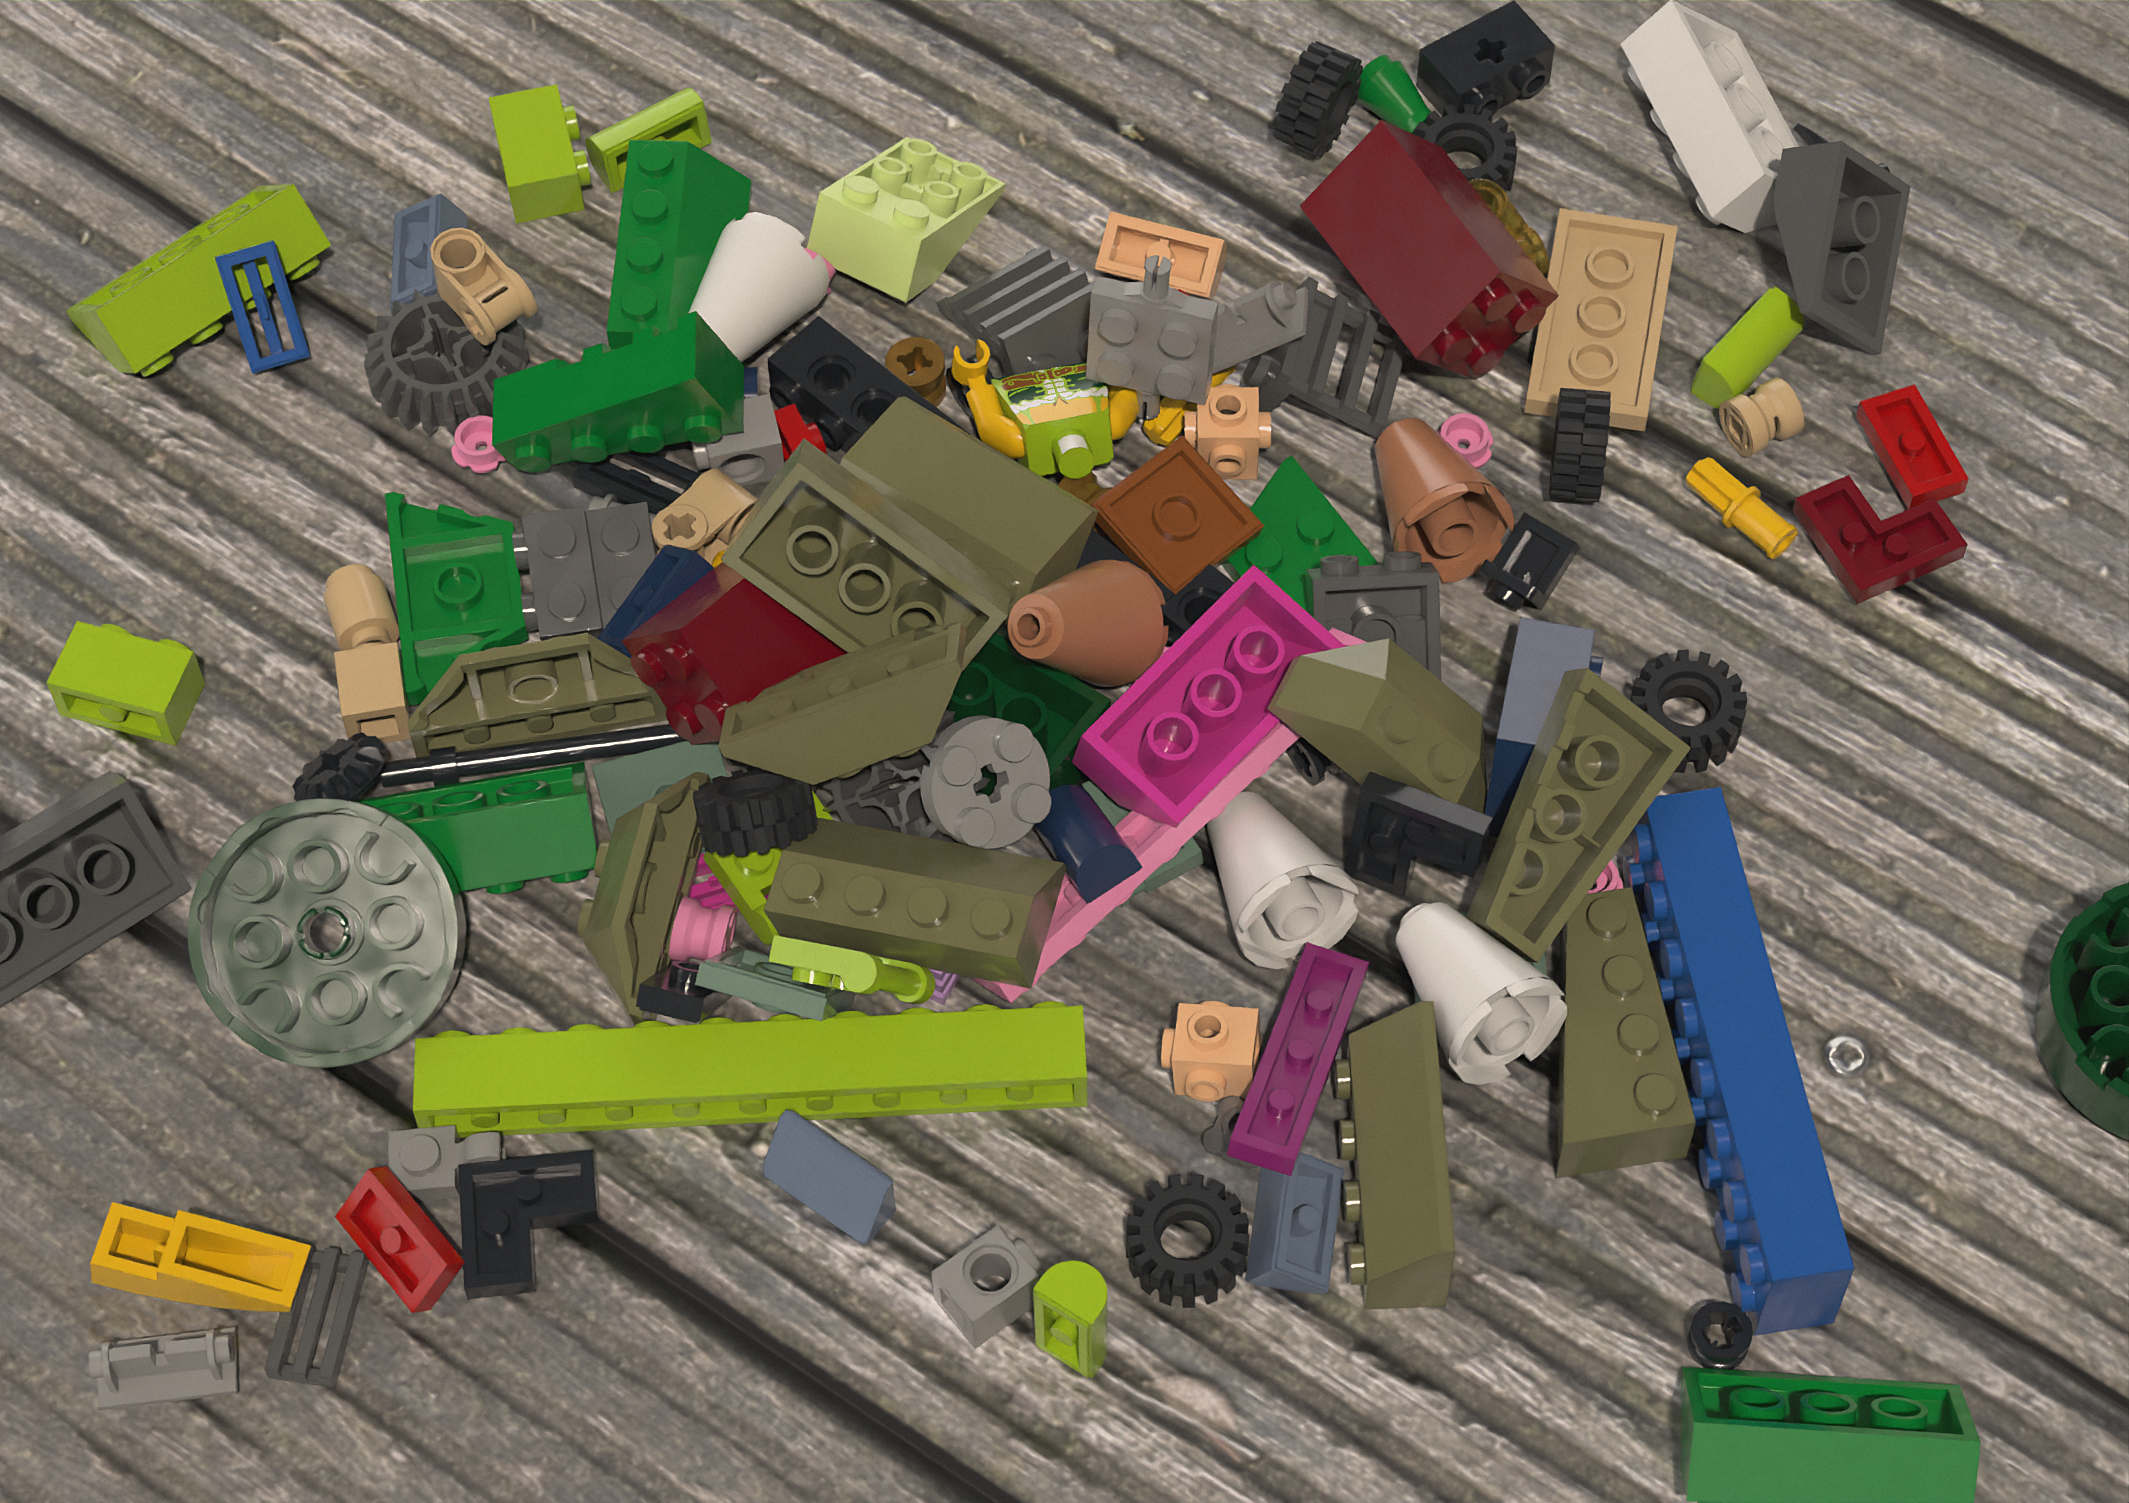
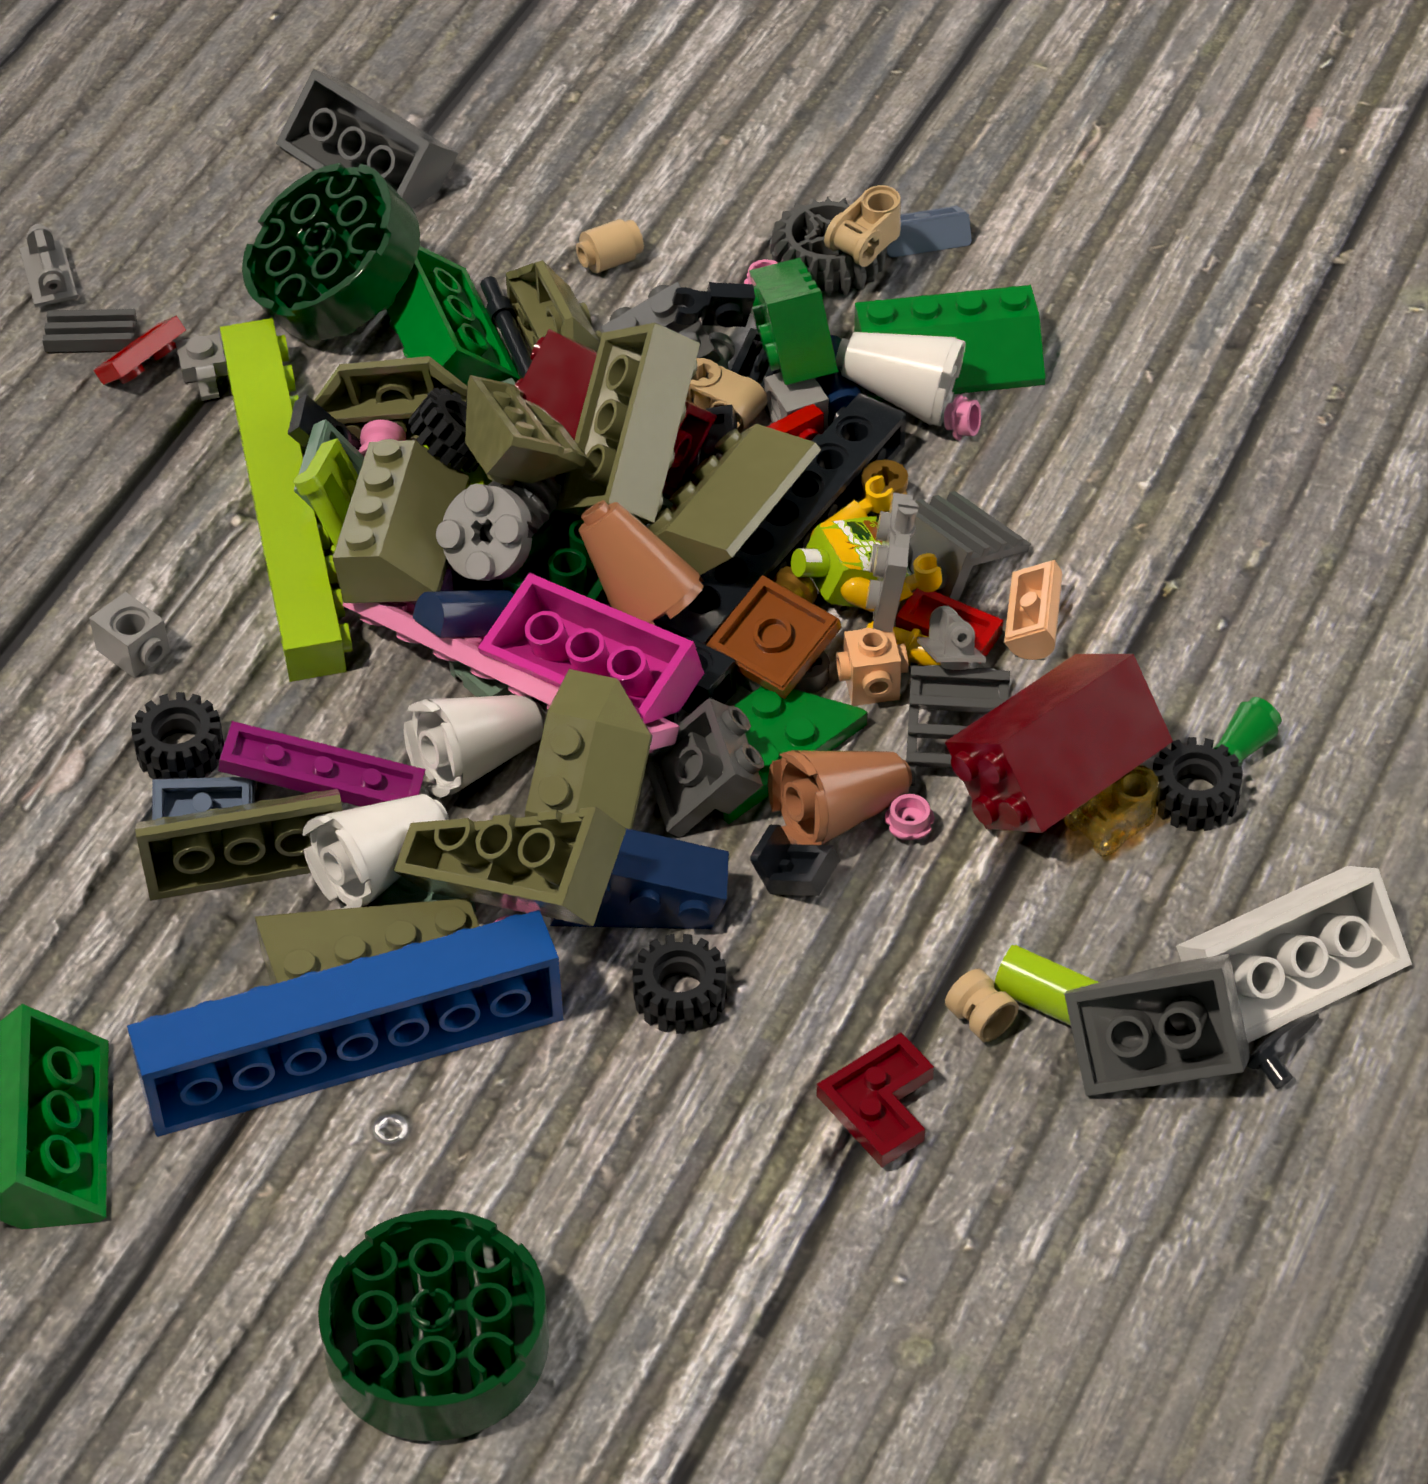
camera: 80 degrees right, 10 degrees down
lime brick [46,621,205,746] -> none
lime slope [66,184,331,377] -> none
yellow slope [90,1202,311,1312] -> none
blue tile [214,240,310,374] -> none
black gear [292,733,387,801] -> none
tan brick [334,642,411,744] -> none
green wing [385,492,529,706] -> none
black plate [458,1150,600,1300] -> none
lime brick [488,84,591,224] -> none
lime brick [585,87,712,193] -> none
sand blue slope [763,1109,896,1245] -> none
yellowish green slope [807,137,1006,302] -> none
lime brick [1033,1261,1108,1378] -> none
light nougat brick [1161,1001,1261,1102] -> none
black tyre [1273,41,1363,157] -> none
black plate [1344,771,1493,897] -> none
black brick [1416,0,1555,117] -> none
tan plate [1524,208,1678,432] -> none
black tyre [1549,387,1611,503] -> none
yellow axle [1685,457,1798,559] -> none
black bush [1687,1301,1753,1370] -> none
red plate [1856,384,1969,509] -> none
none -> black plate [672,282,755,327]

